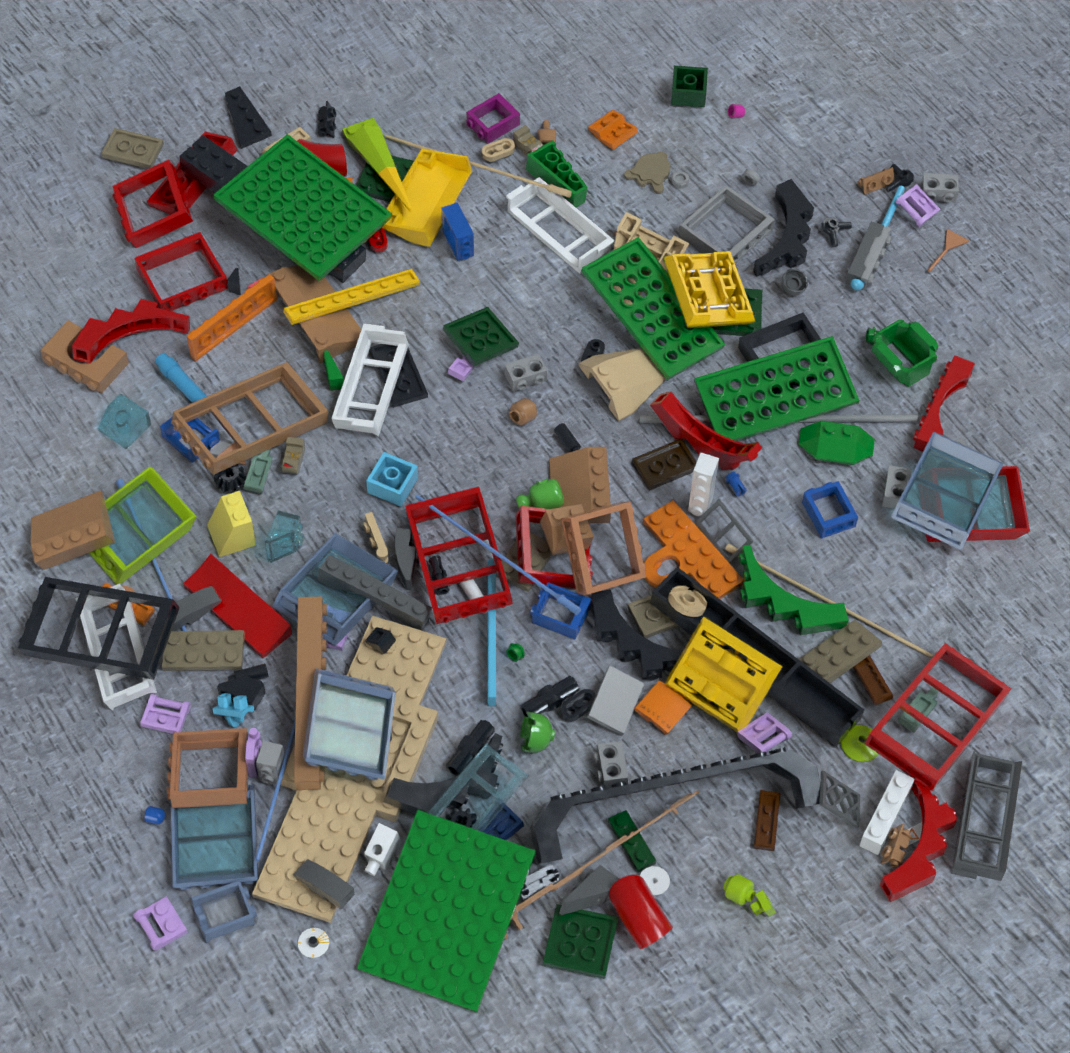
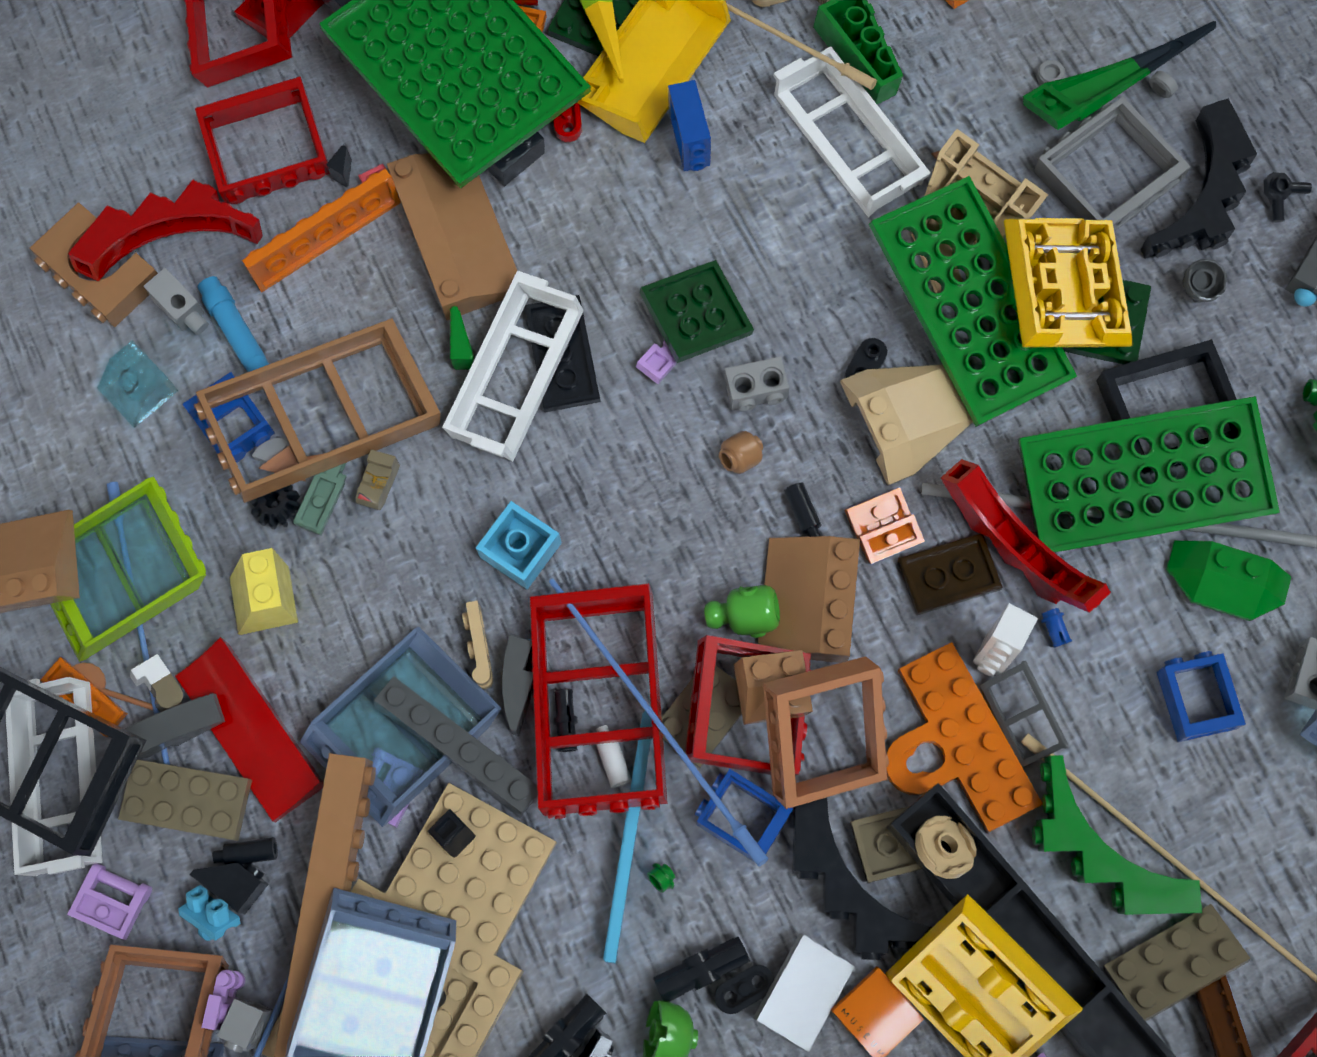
camera: 15 degrees right, 15 degrees up
clear light blue slope [265,510,304,563] -> none
yellow tile [283,269,420,325] -> none
dark tan tile [624,152,670,194] -> none
none -> leg [130,654,183,712]
none -> light grey torso [143,268,209,335]
none -> slope [844,487,925,564]
none -> green plate [1023,21,1216,130]

